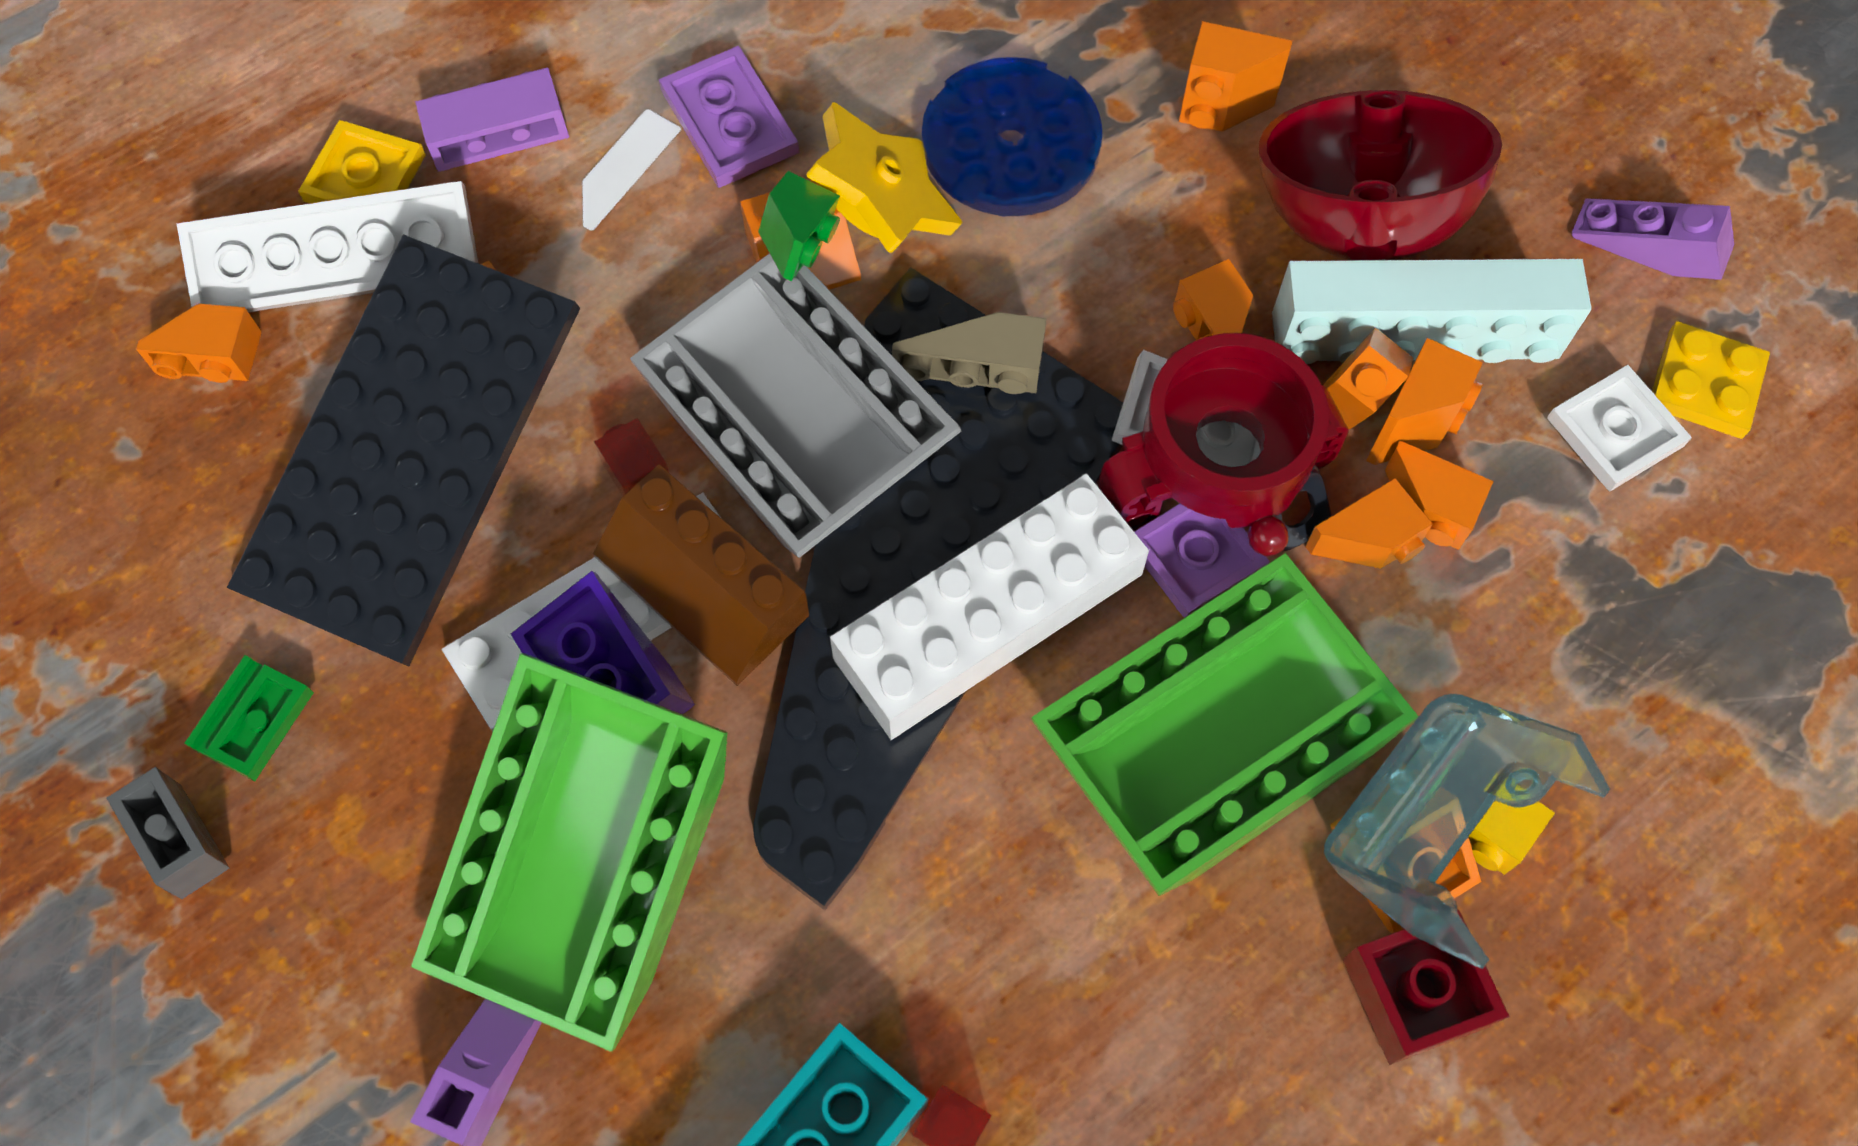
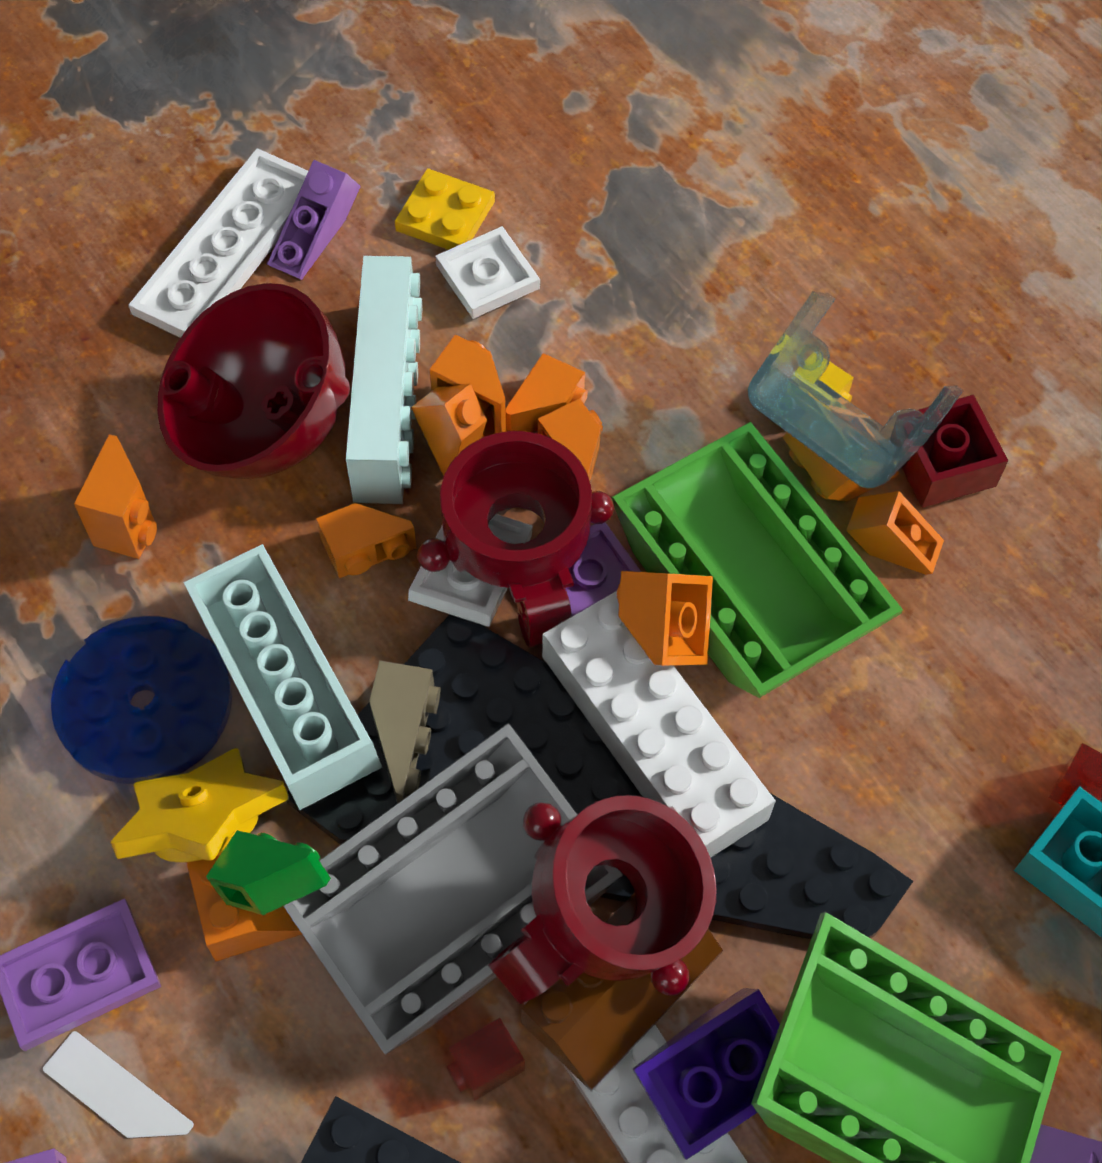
camera: 90 degrees left, 5 degrees down
none -> white plate [129,148,308,338]
none -> light aqua brick [183,544,382,810]
none -> dark red piece [488,795,716,1005]
none -> orange slope [617,571,713,666]
none -> orange slope [846,491,944,575]

